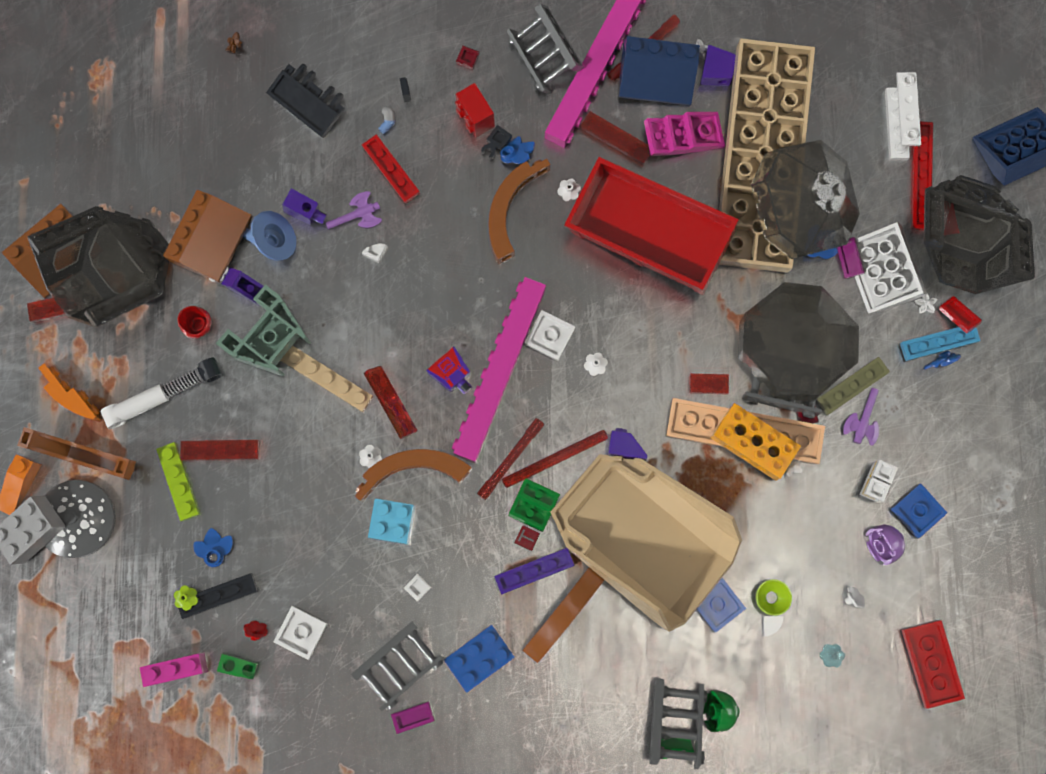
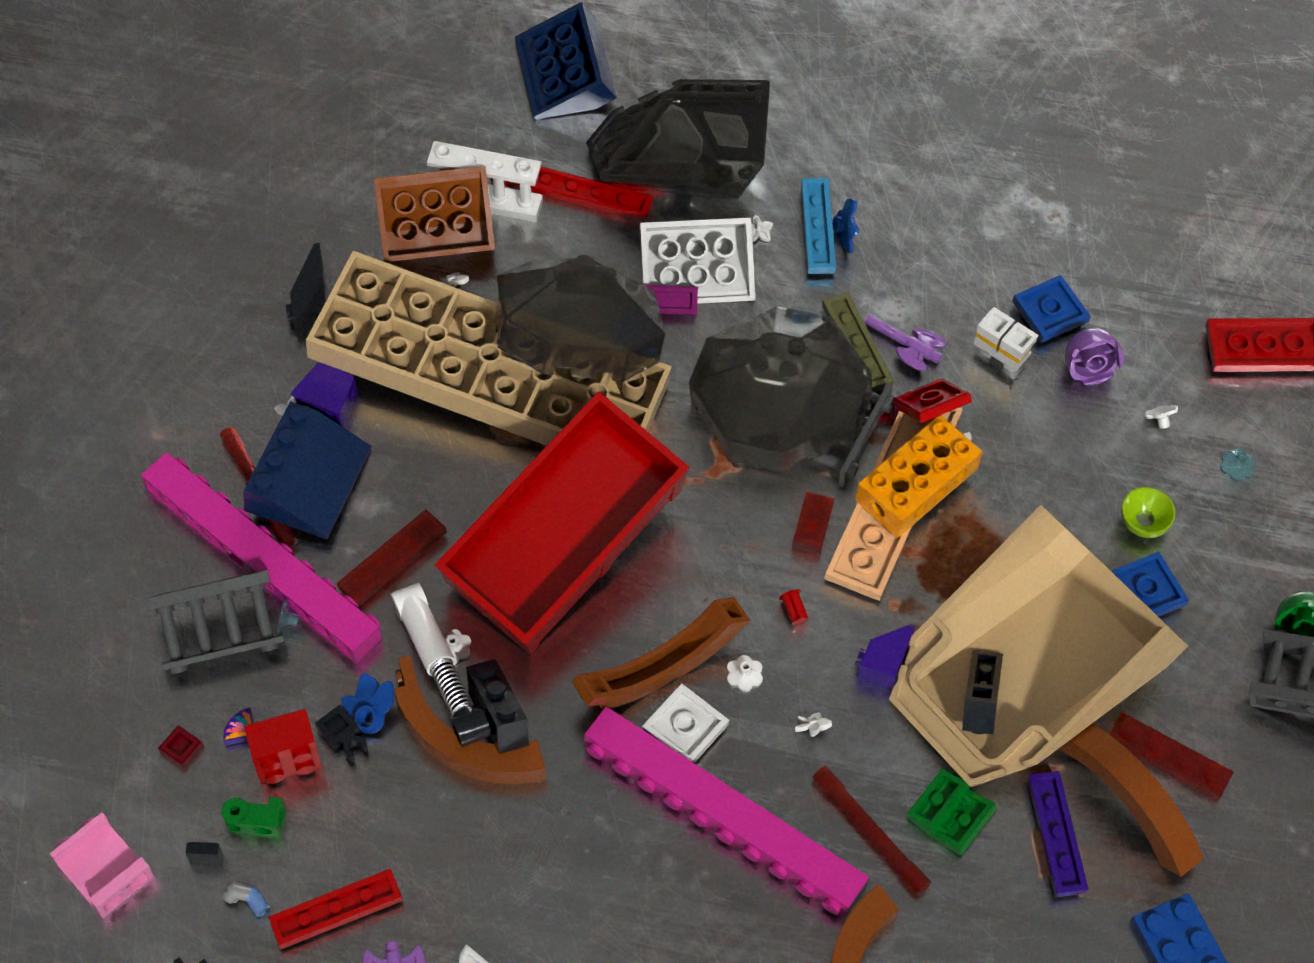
camera: 80 degrees left, 20 degrees down
torso [426,346,473,395] -> none
clear red axle [502,430,608,488] -> none
dark red tile [514,525,540,551] -> none
dark pink slope [644,112,725,156] -> none
white tile [762,616,783,636] -> none
red tile [939,296,982,334] -> none
none -> bright pink panel [49,812,154,919]
none -> green leg [221,797,286,838]
none -> tile [223,708,253,746]
none -> clear light blue plant [276,600,299,635]
none -> black slope [286,243,326,331]
none -> dark orange slope [374,166,495,262]
none -> piece [390,582,492,747]
none -> white plant [439,272,469,288]
none -> black brick [466,659,529,754]
none -> dark orange arch [572,597,751,710]
none -> red piece [779,589,809,625]
none -> white plant [795,712,832,737]
none -> red tile [893,378,972,423]
none -> black slope [962,650,1003,734]
none -> clear red plate [1110,712,1234,801]

